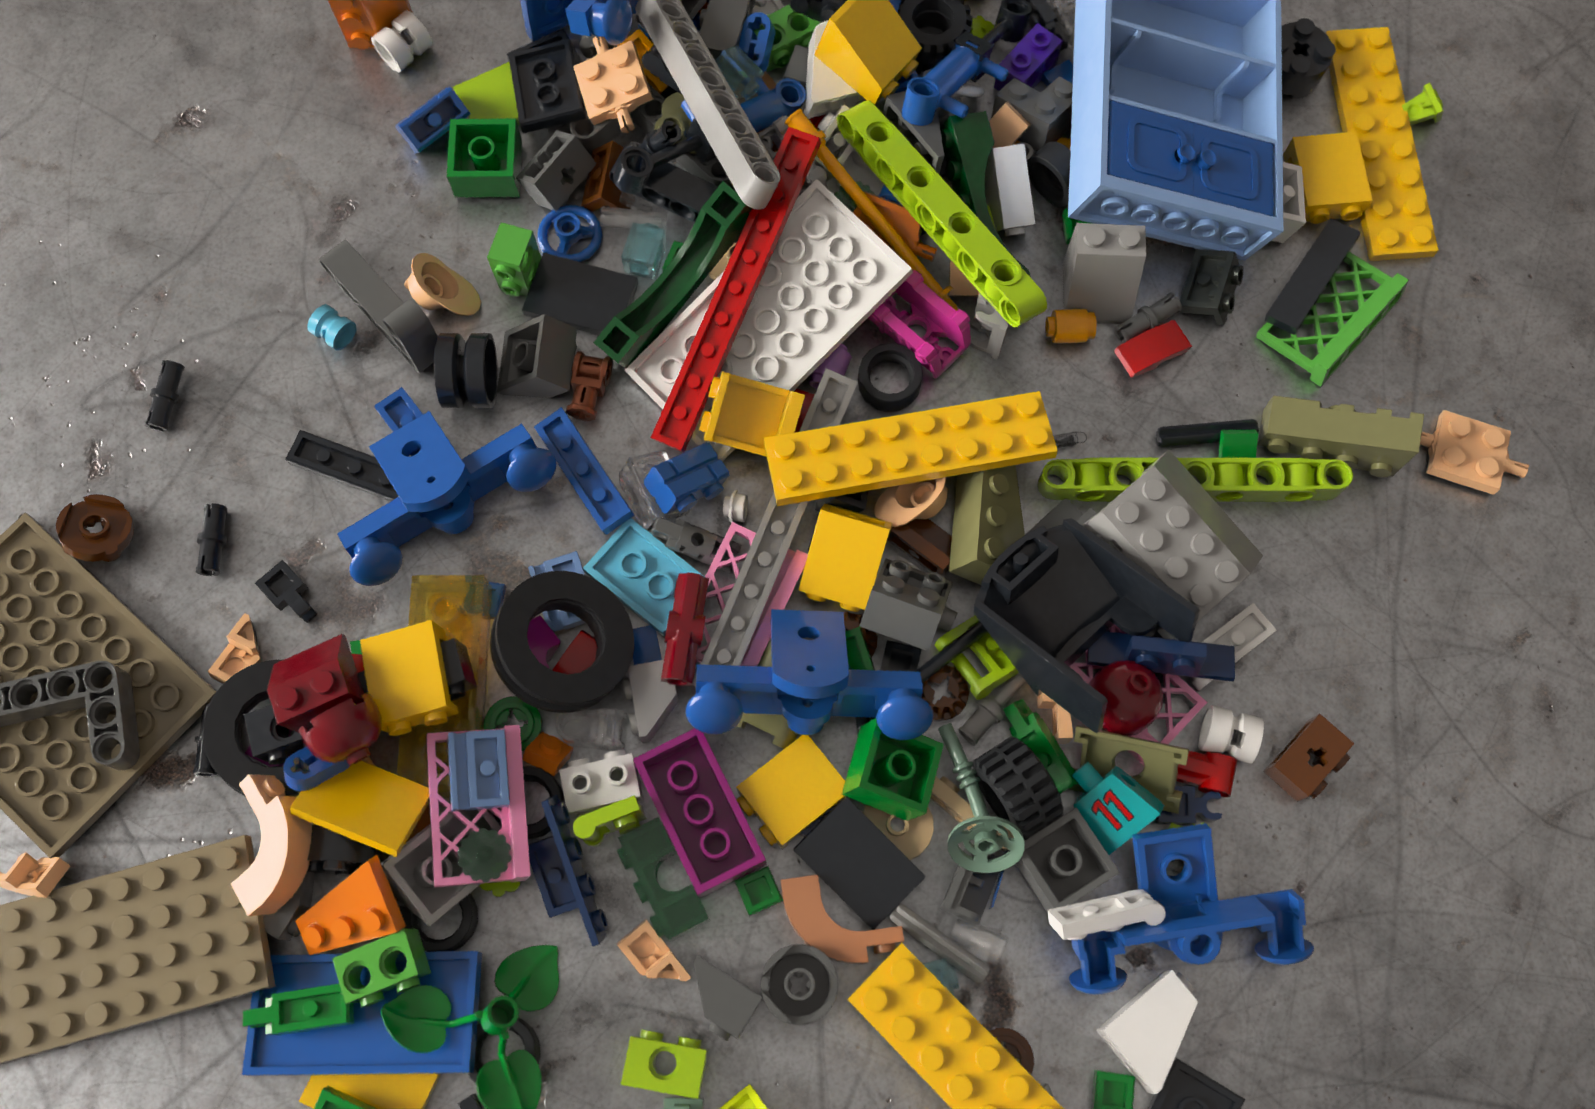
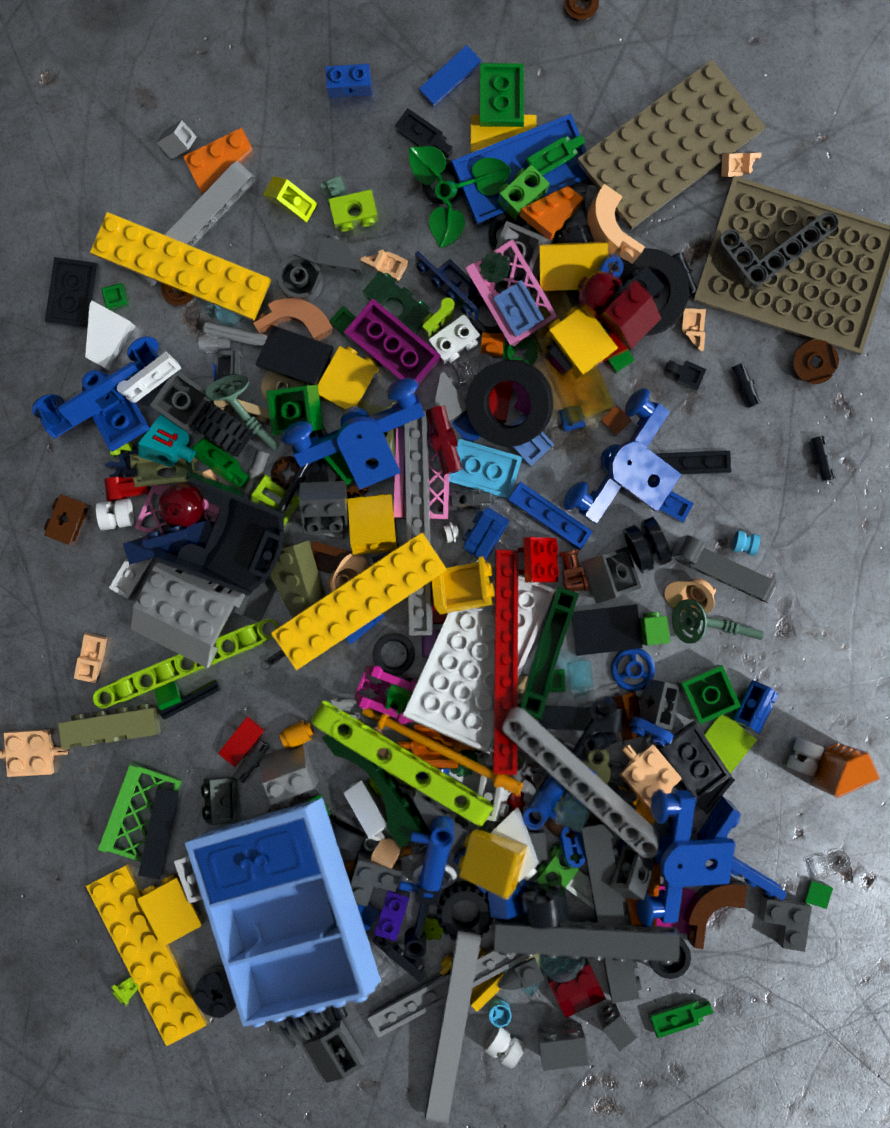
camera: 160 degrees right, 15 degrees up
none -> light nougat slope [74,632,108,683]
none -> green tile [385,684,413,714]
none -> red plate [518,537,559,583]
none -> dark orange tile [600,405,632,436]
none -> blue plate [629,716,674,747]
none -> sand green dish [672,599,764,644]

